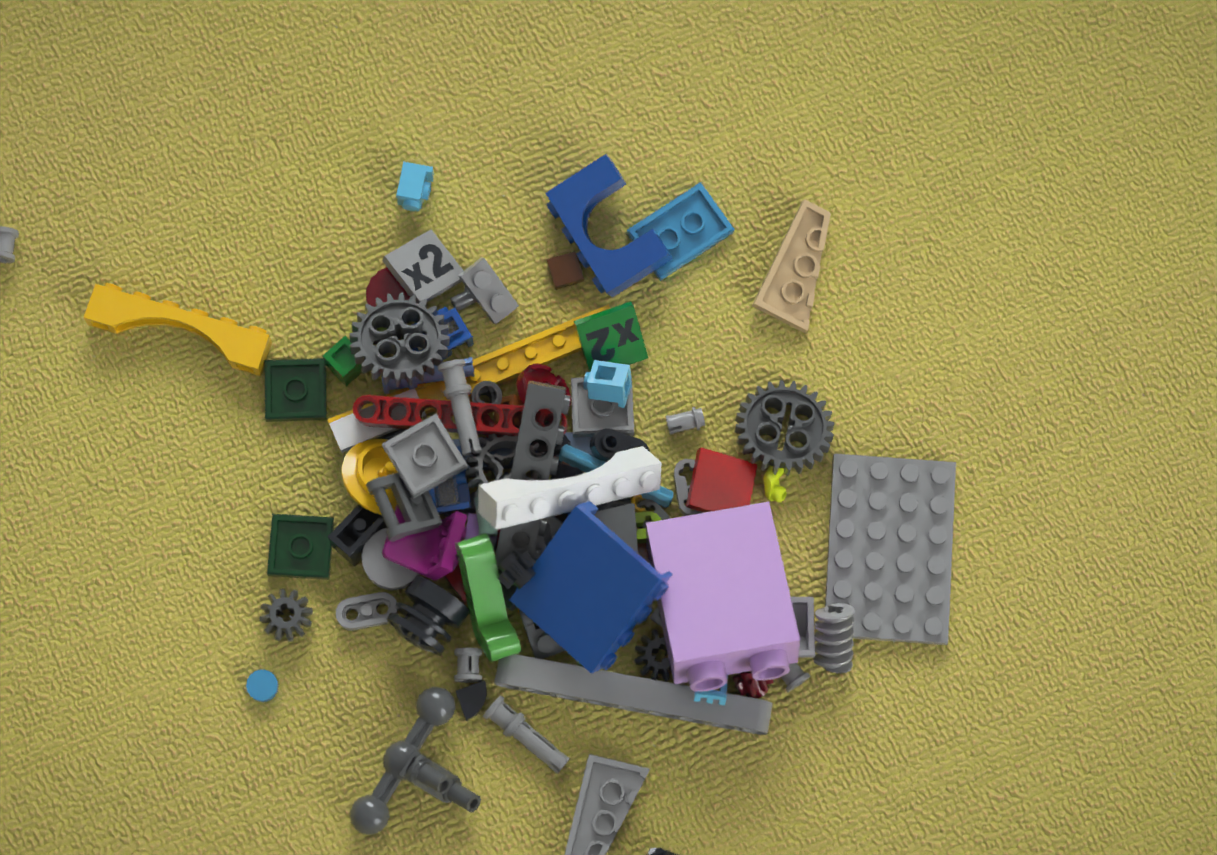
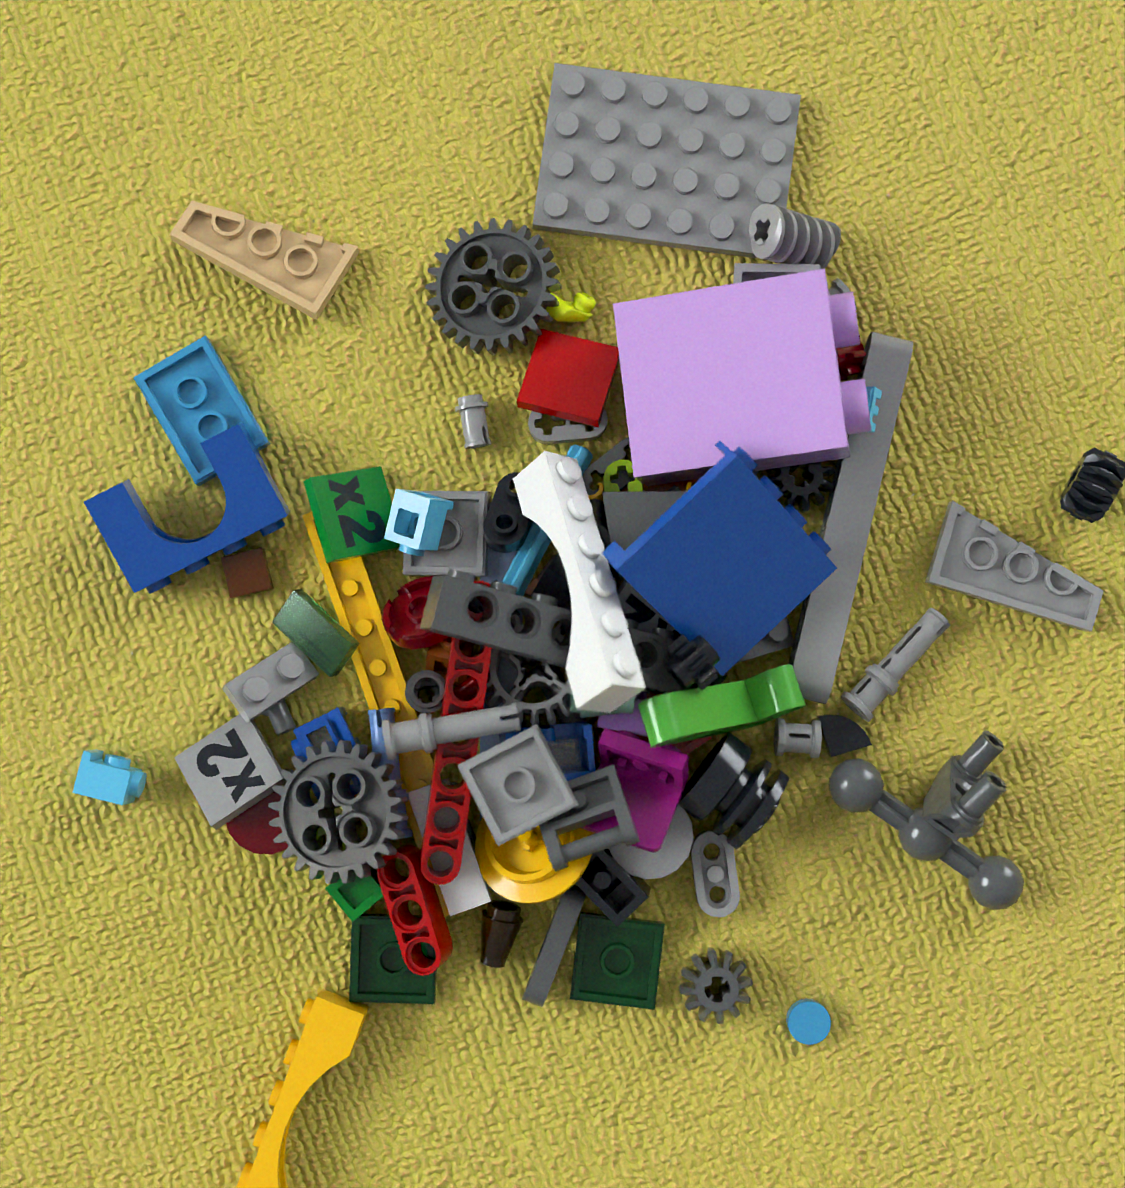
camera: 80 degrees left, 10 degrees up
none -> clear green tile [272,589,360,677]
none -> red beam [377,845,453,976]
none -> dark brown cone [480,900,523,968]
none -> dark grey beam [522,885,586,1007]

